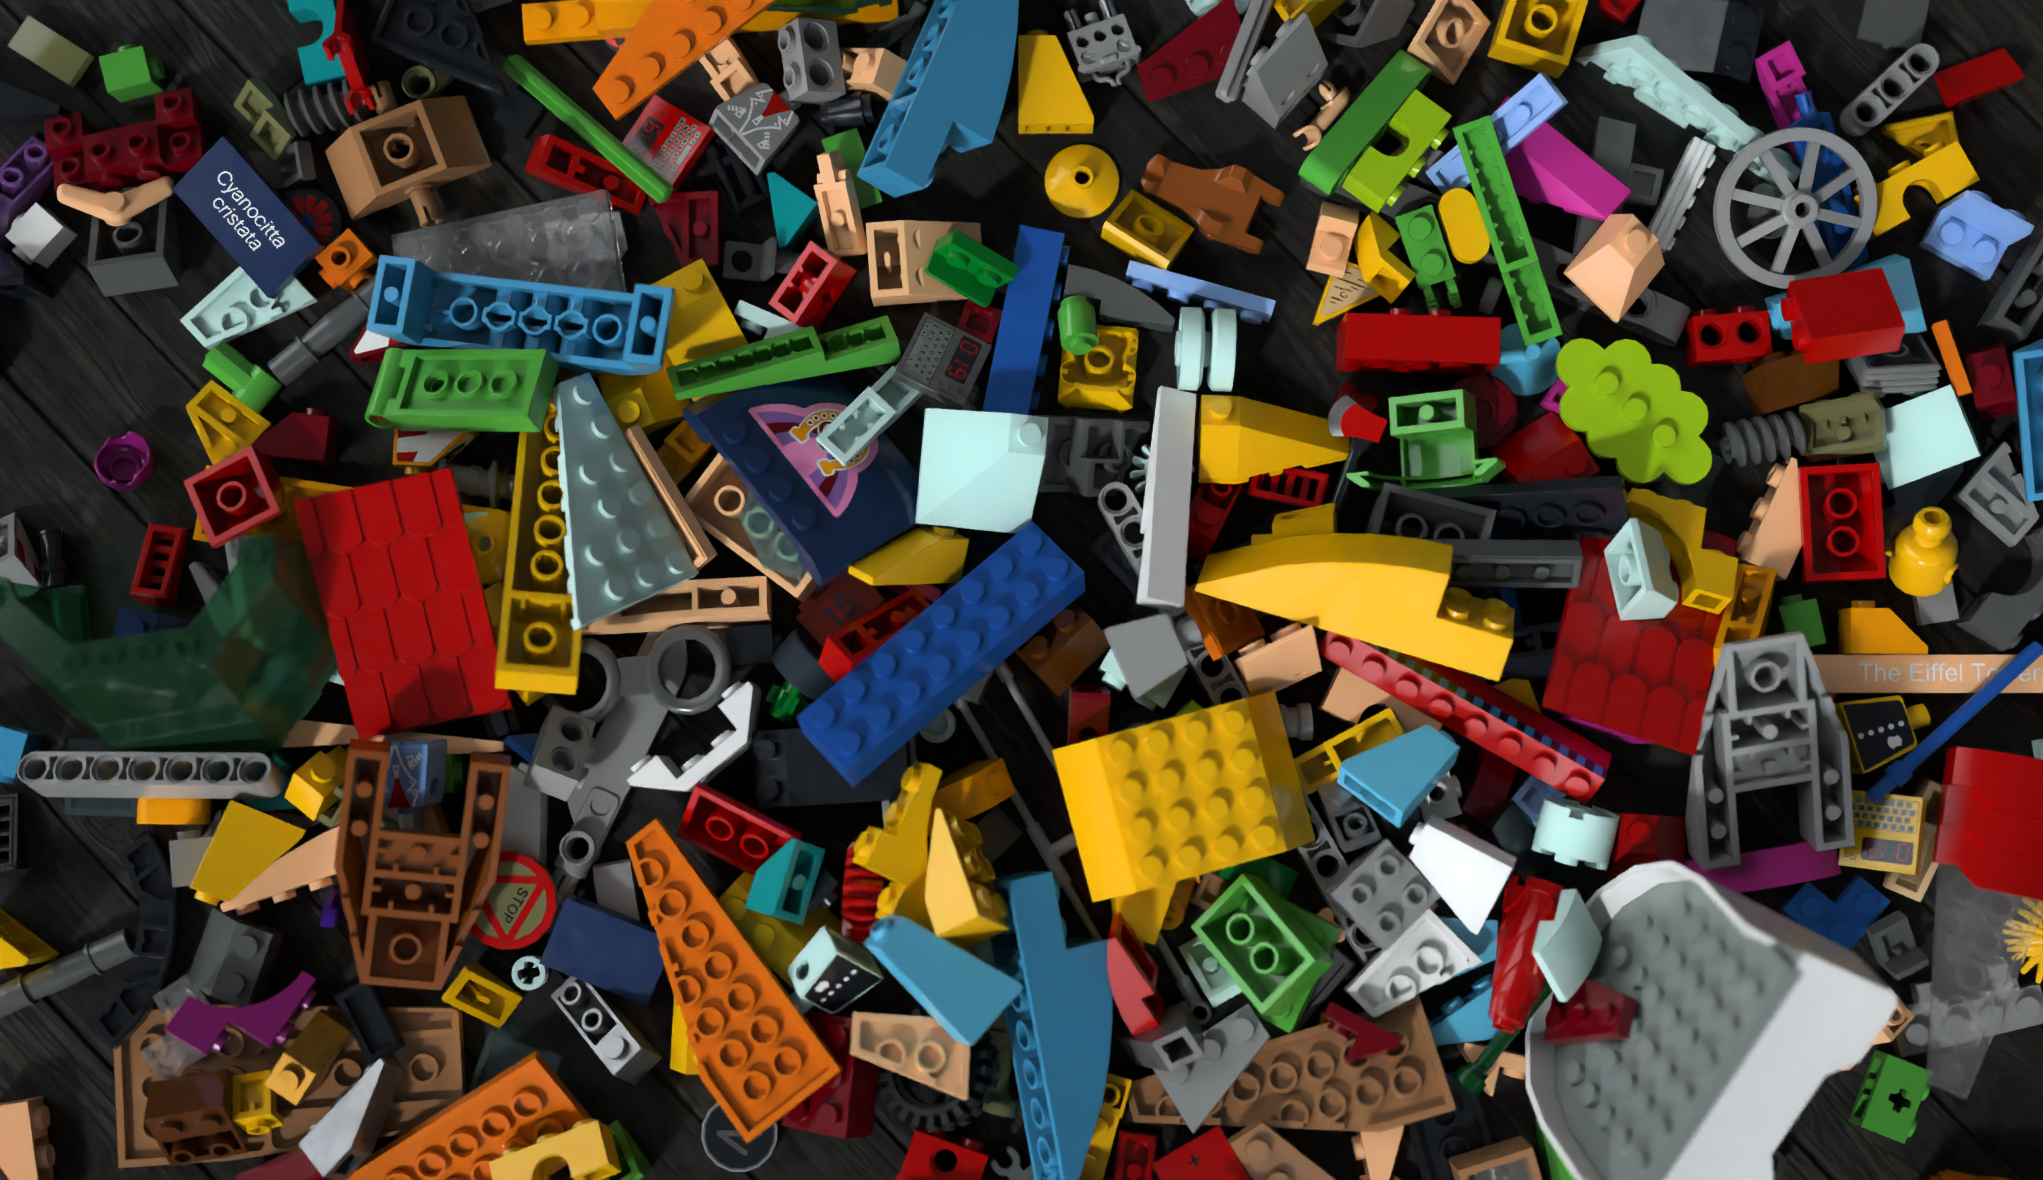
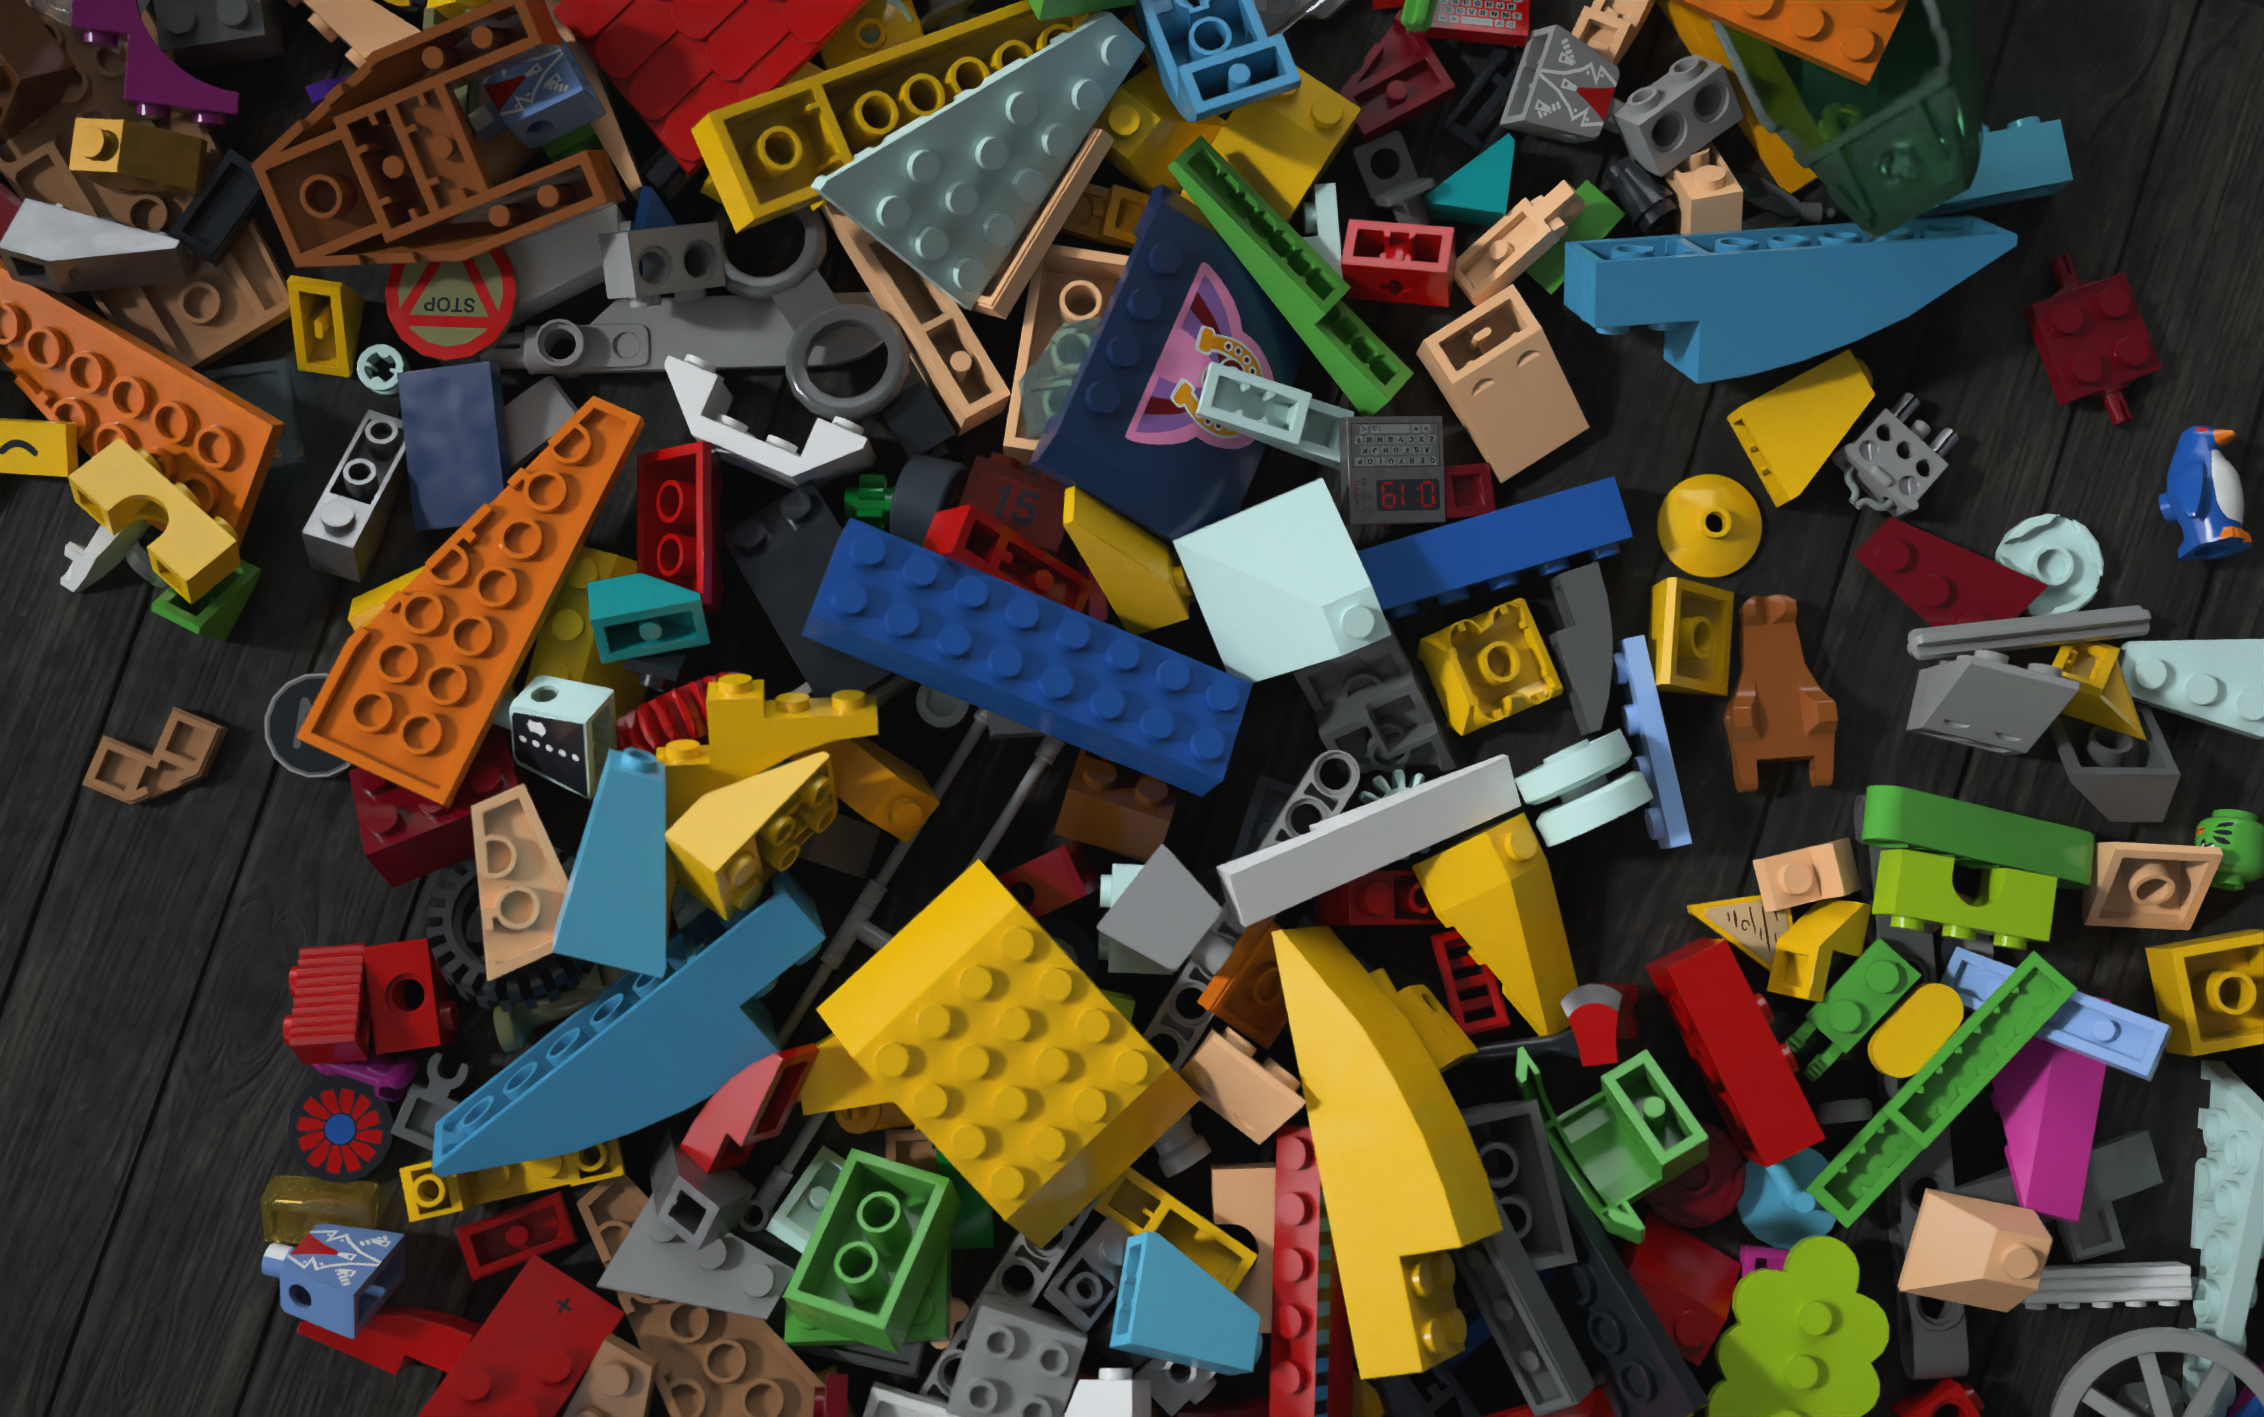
camera: 55 degrees right, 0 degrees up
yellow bracket [232,1069,284,1135] -> none
green bracket [924,229,1019,307] -> none
bright green brick [1057,296,1099,355] -> none
light nougat piece [1292,81,1351,151] -> none

